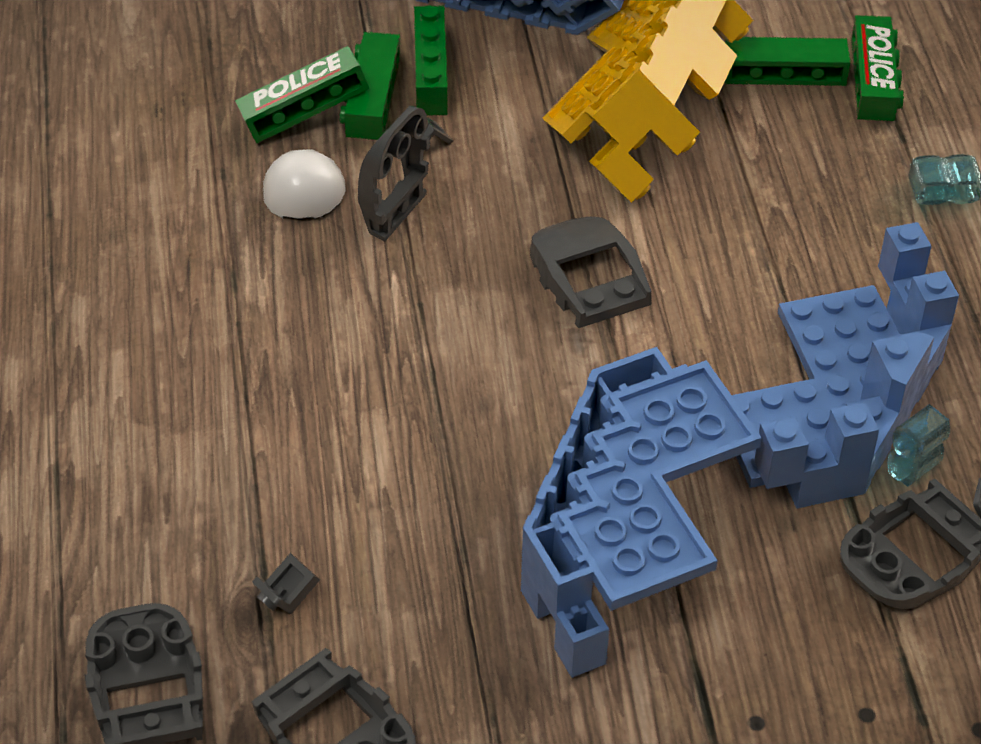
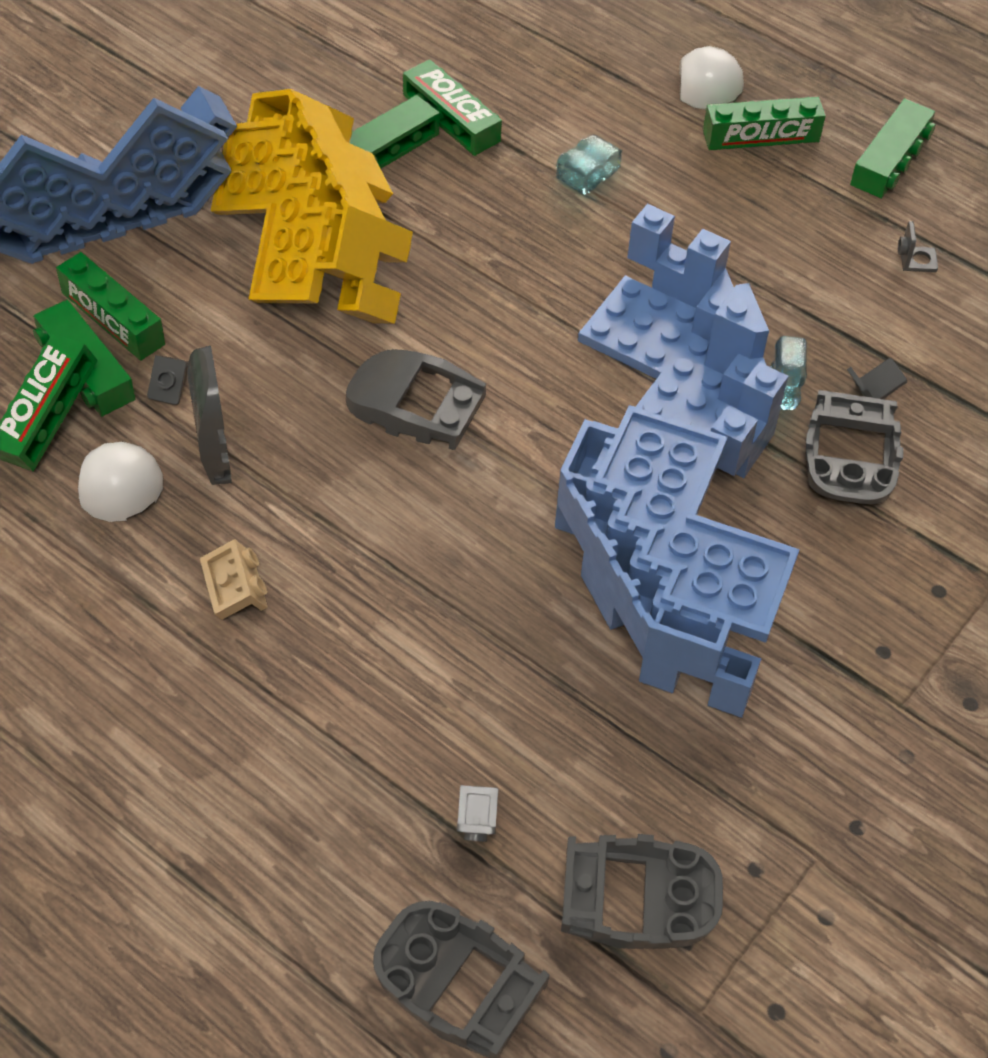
camera: 45 degrees left, 5 degrees up
none -> tan bracket [200,539,268,620]

